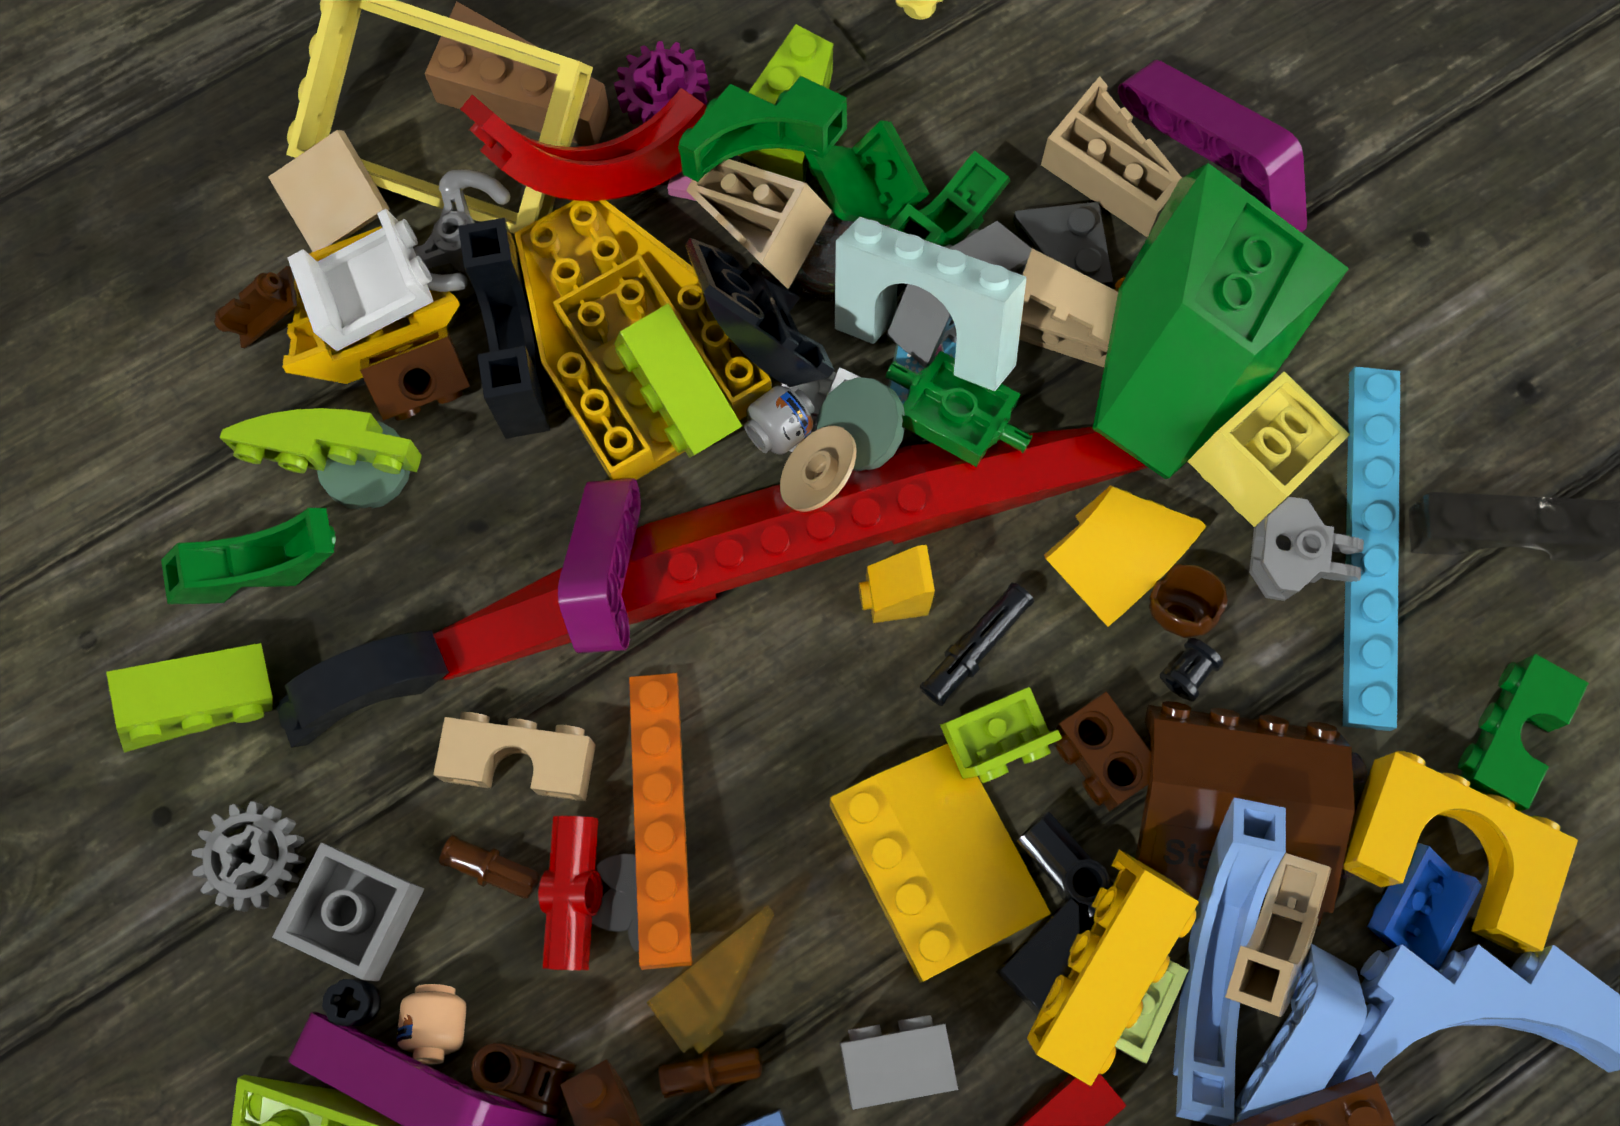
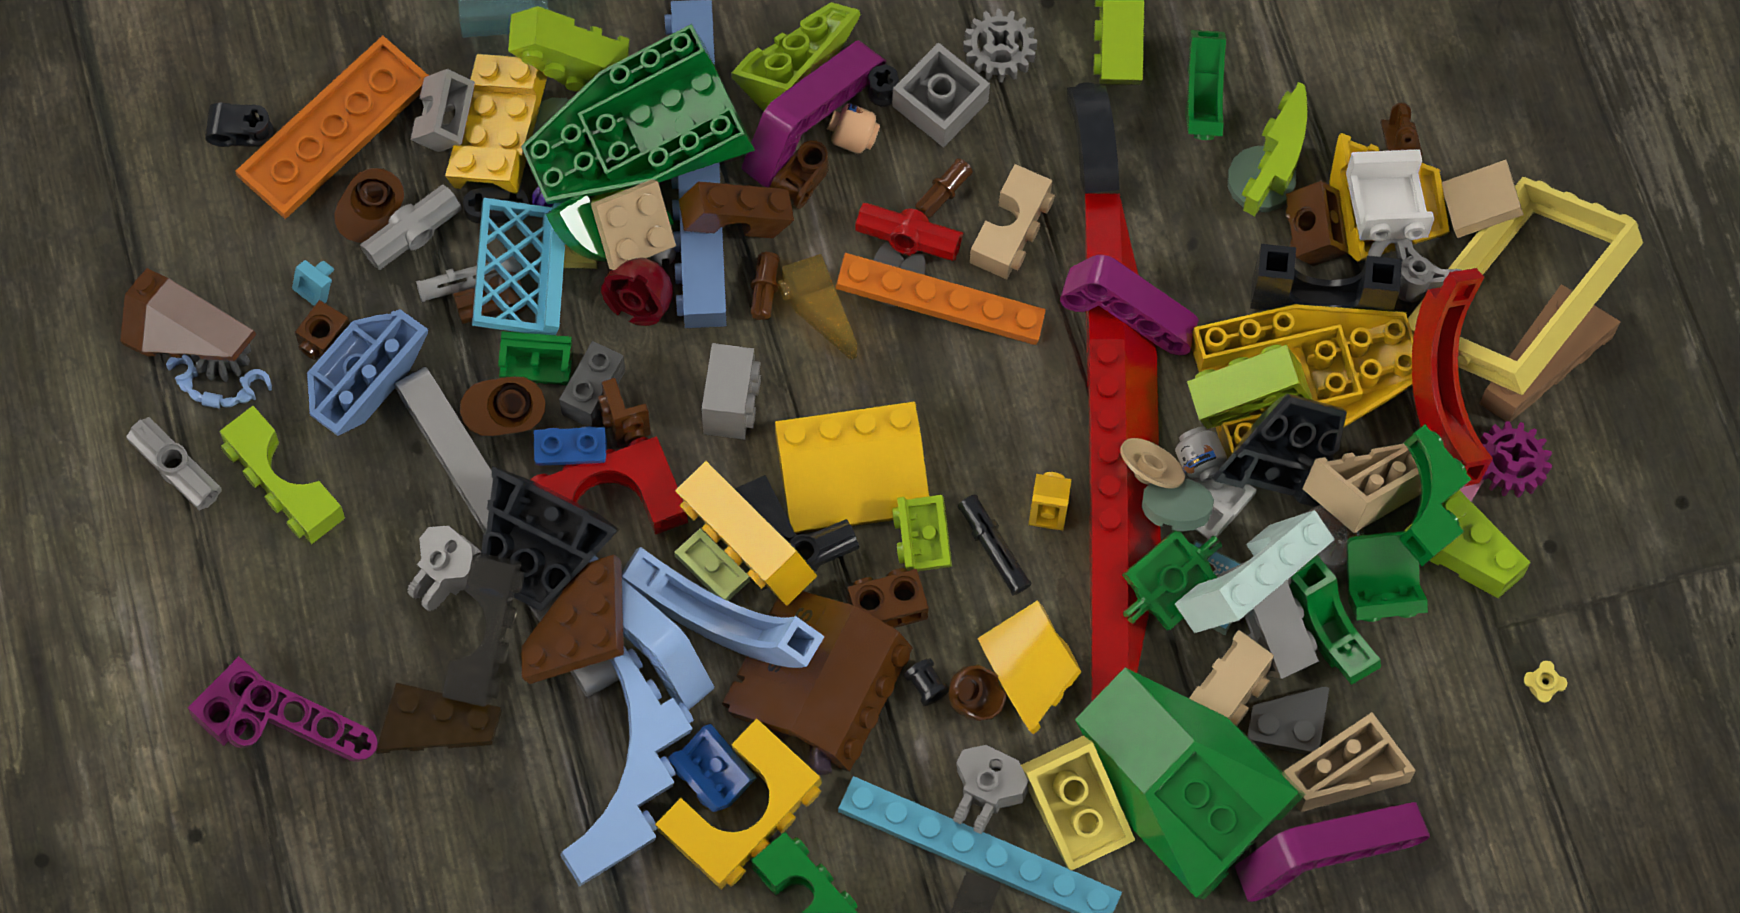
camera: 105 degrees right, 5 degrees down
tan arch [1225,853,1331,1017] -> none

